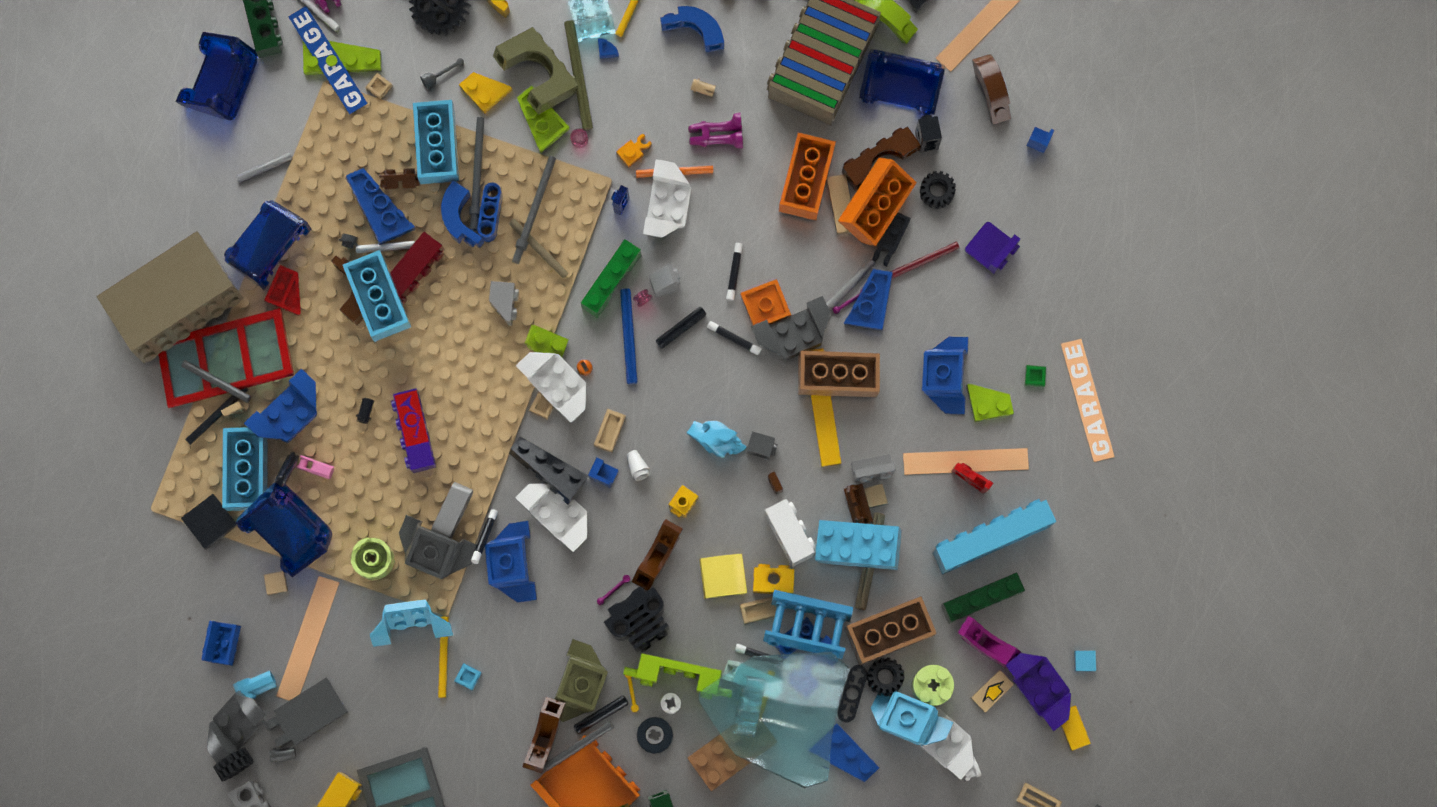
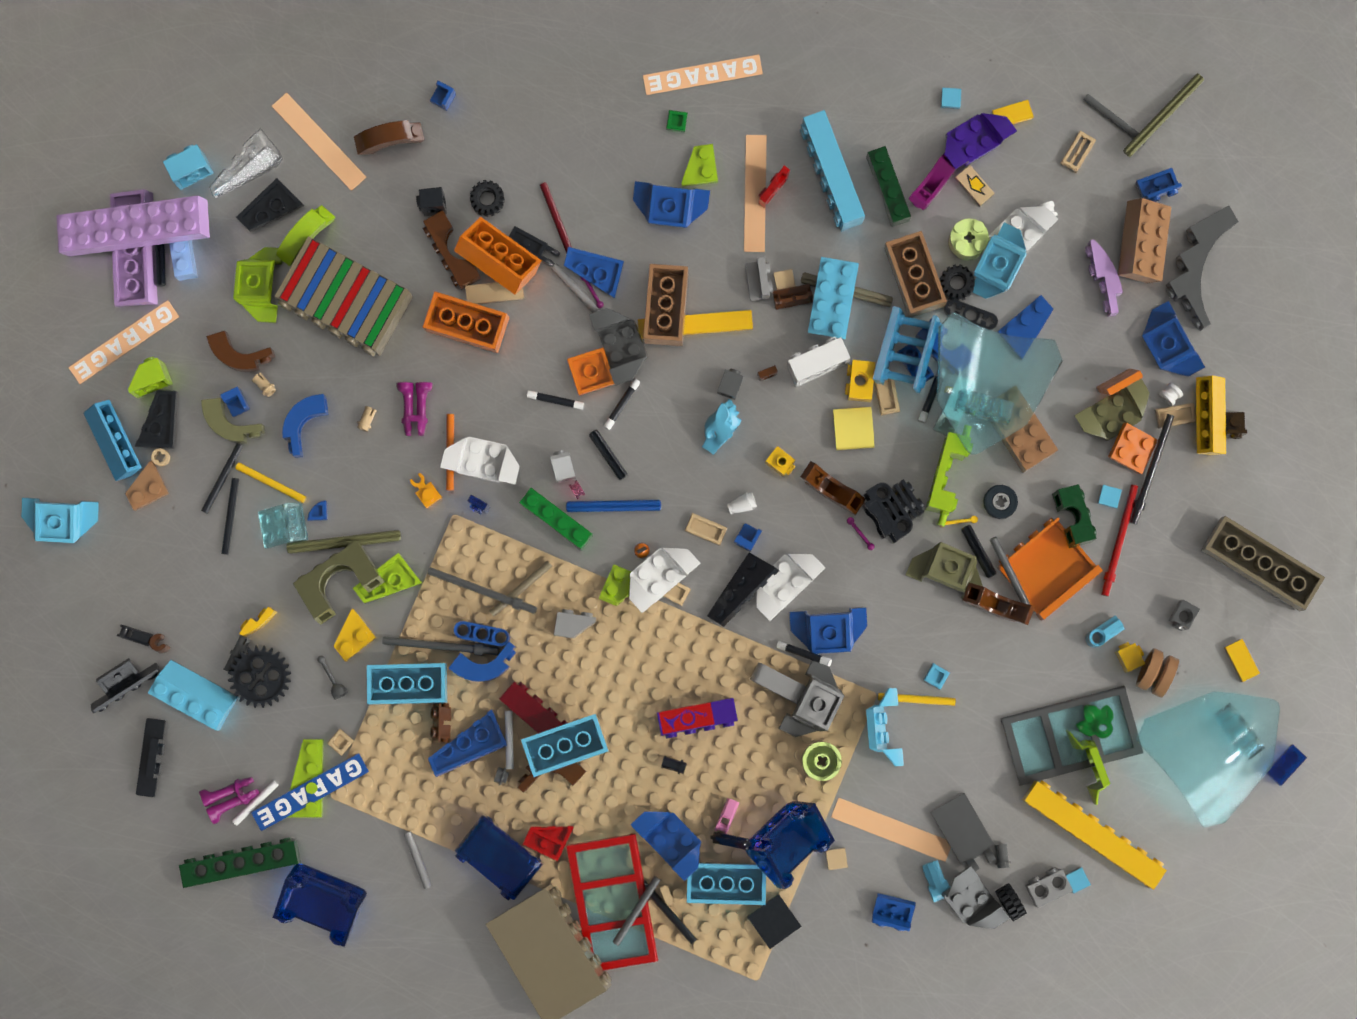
camera: 85 degrees left, 5 degrees up
clear pink bush [570,128,588,148] -> none
white wheel [661,693,681,714] -> none
clear blue windscreen [859,49,945,116] -> none
dark purple bracket [965,222,1020,274] -> none

